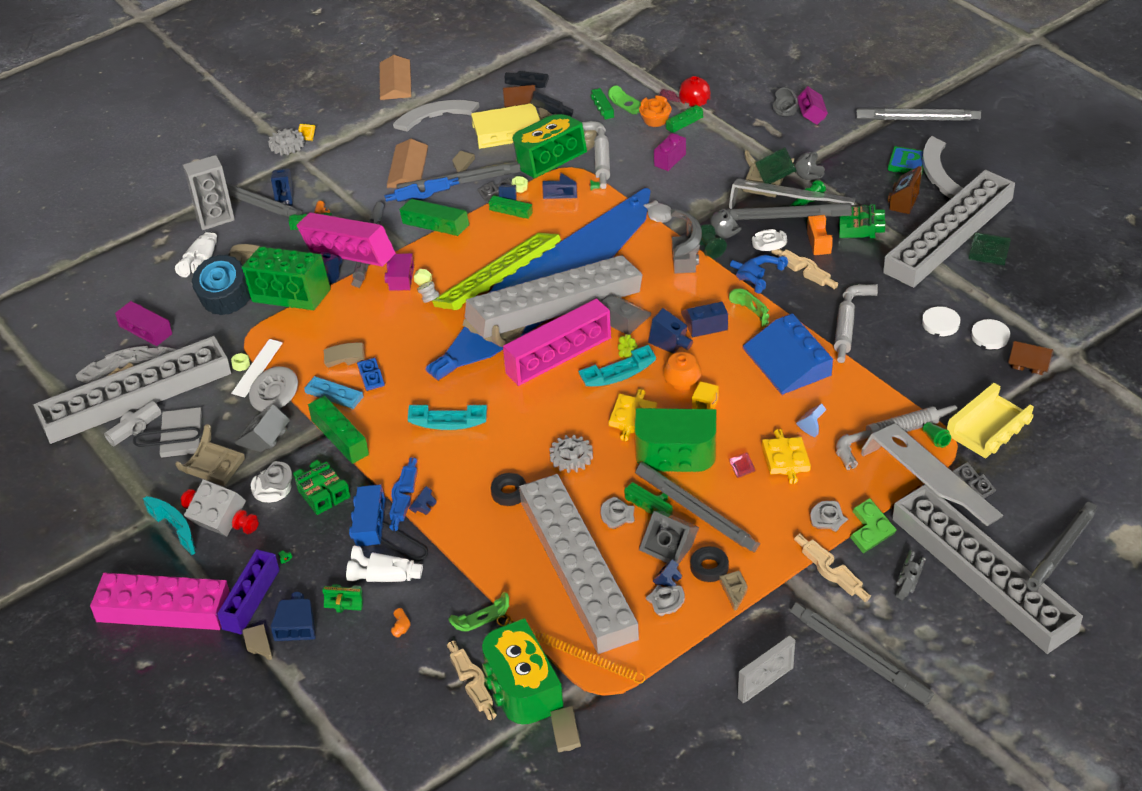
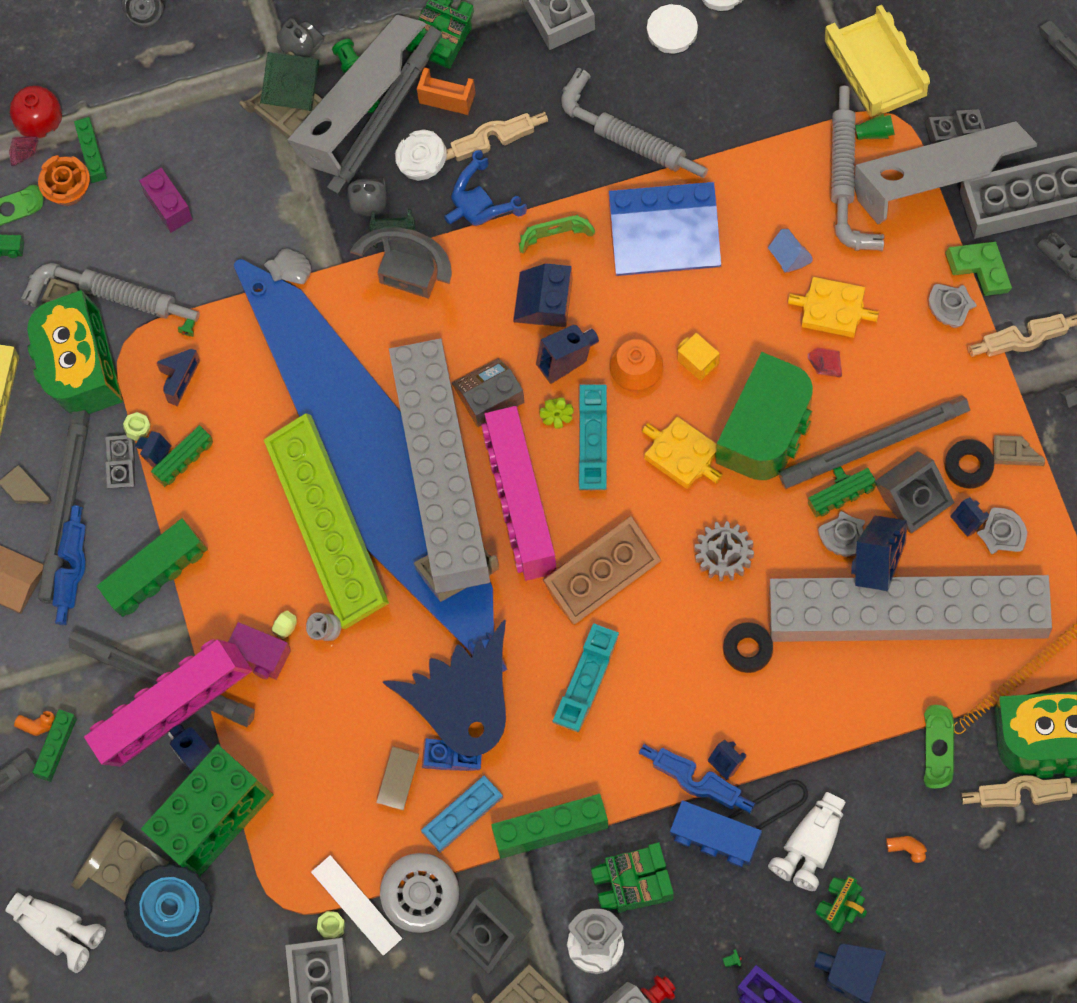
camera: 65 degrees left, 25 degrees up
none -> dark blue piece [383,619,506,756]
none -> medium nougat slope [543,516,661,625]
none -> dark blue wedge [851,515,907,591]

